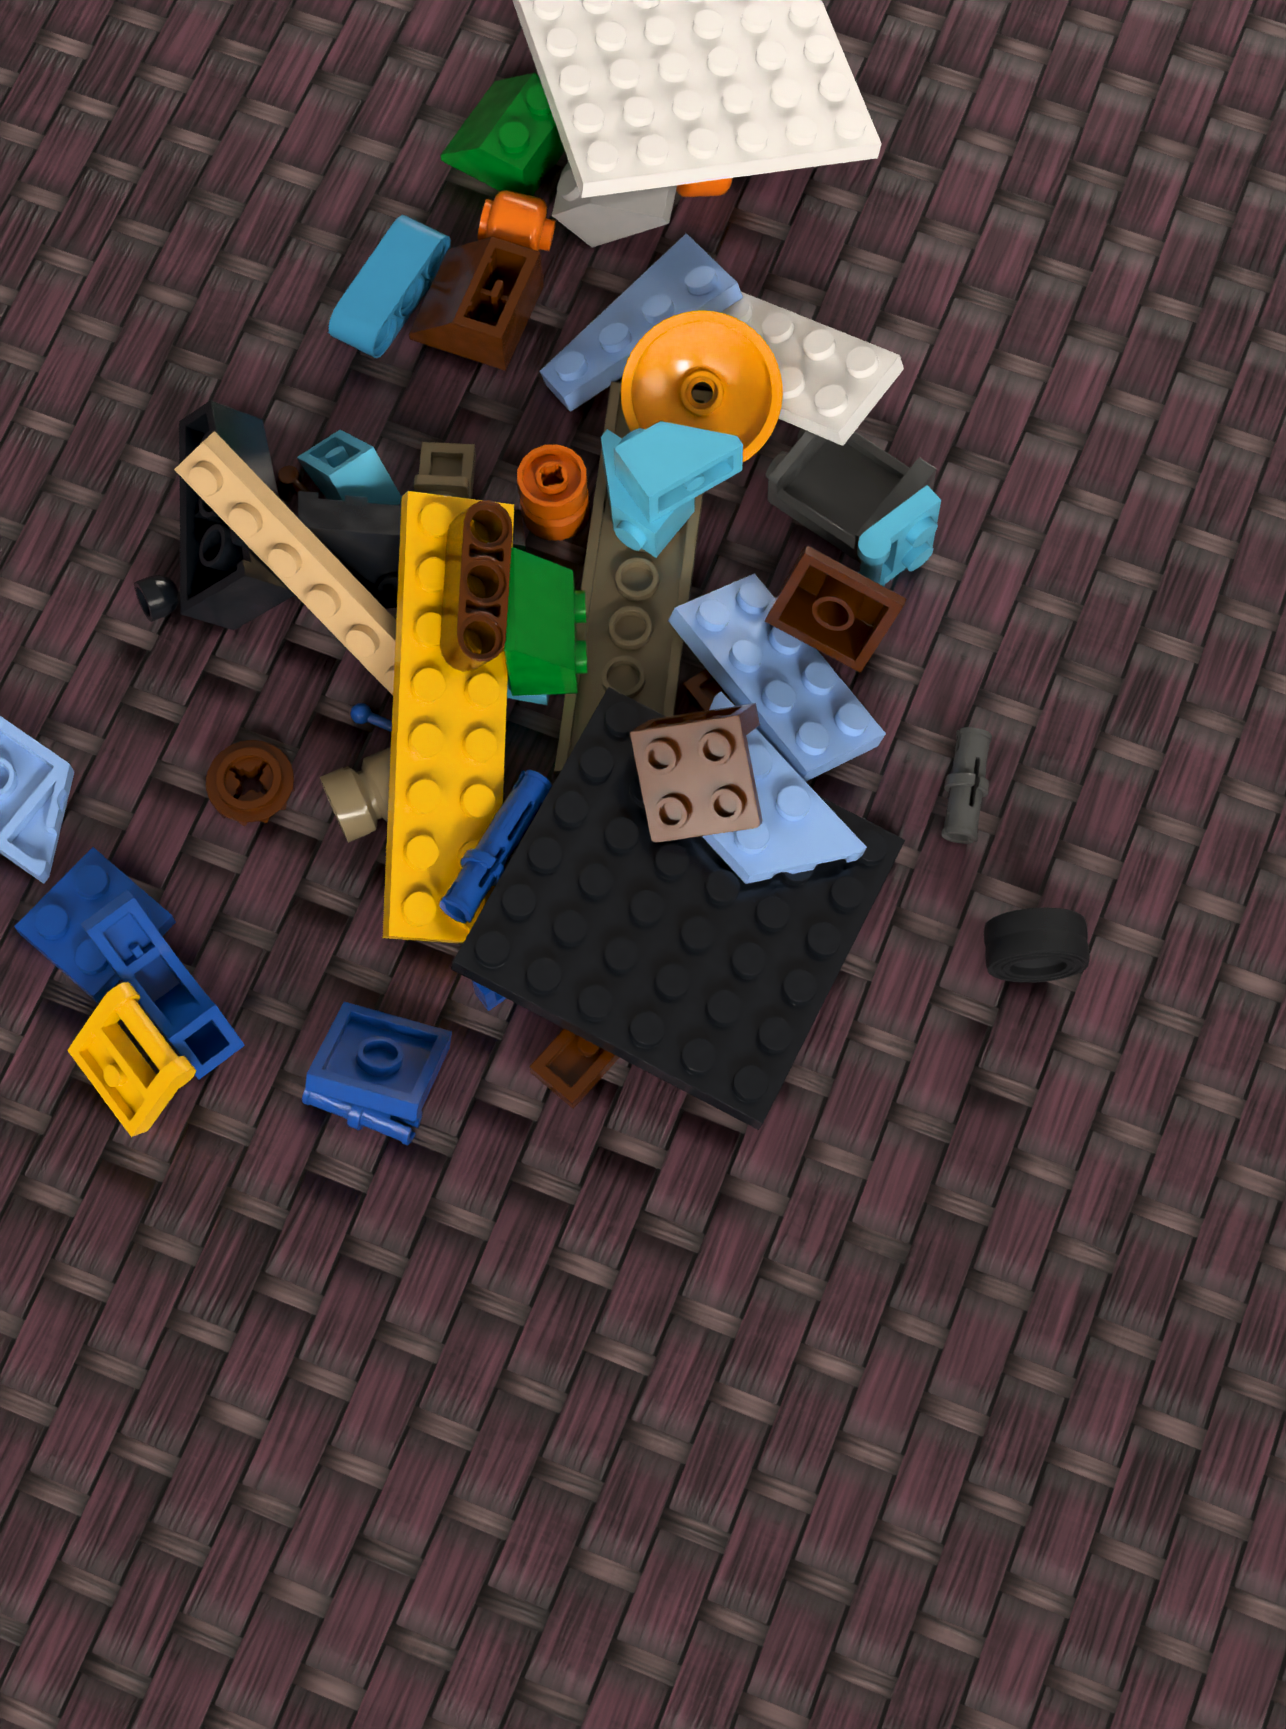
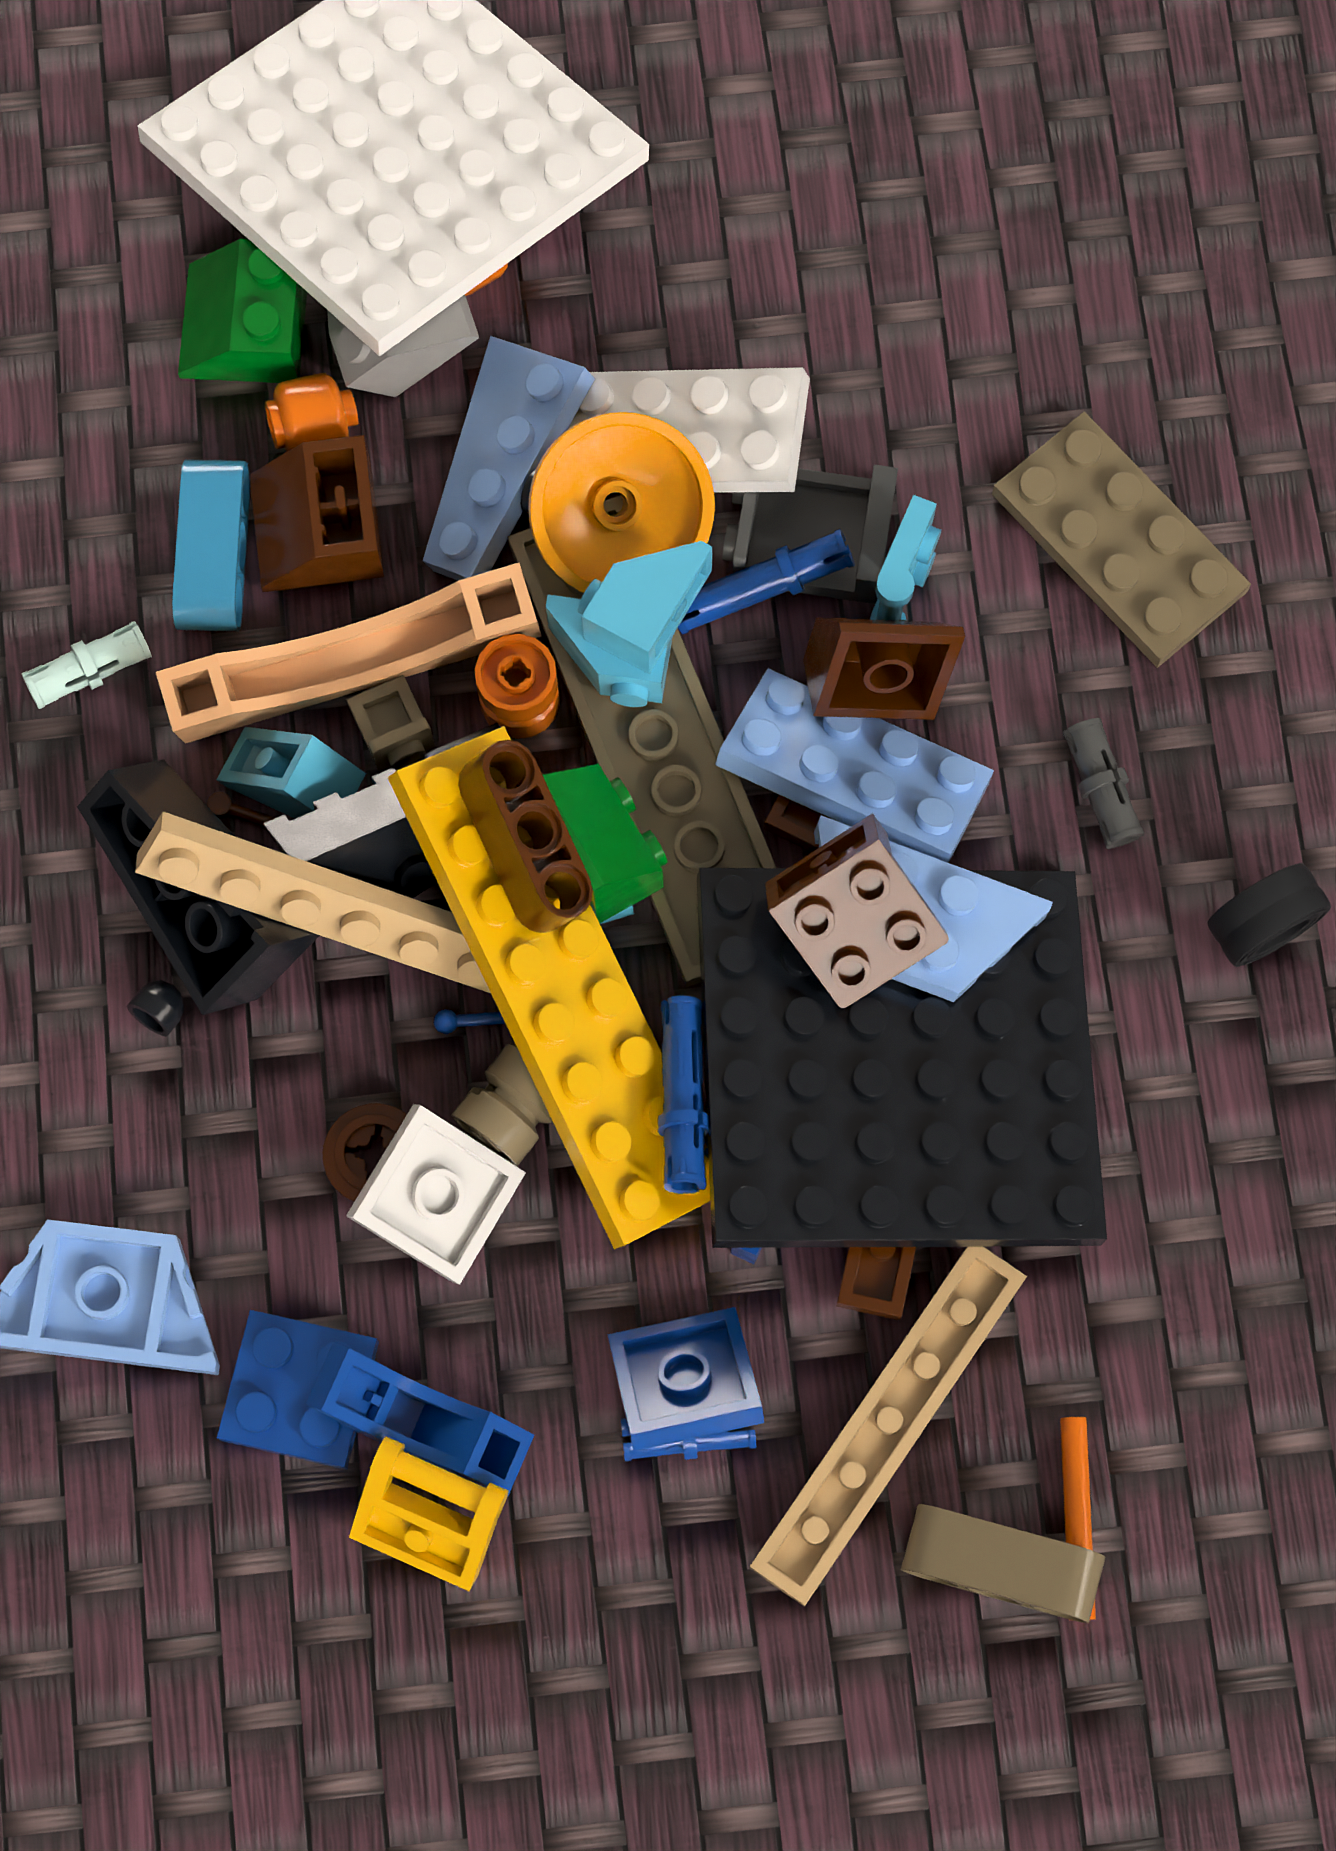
camera: 30 degrees left, 5 degrees up
none -> light aqua pin [21,621,152,709]
none -> light nougat arch [156,562,541,744]
none -> white plate [346,1104,526,1285]
none -> blue pin [678,528,855,634]
none -> tan plate [750,1247,1027,1607]
none -> dark tan beam [900,1504,1106,1623]
none -> dark tan plate [992,411,1251,668]
none -> orange bar [1060,1417,1096,1620]

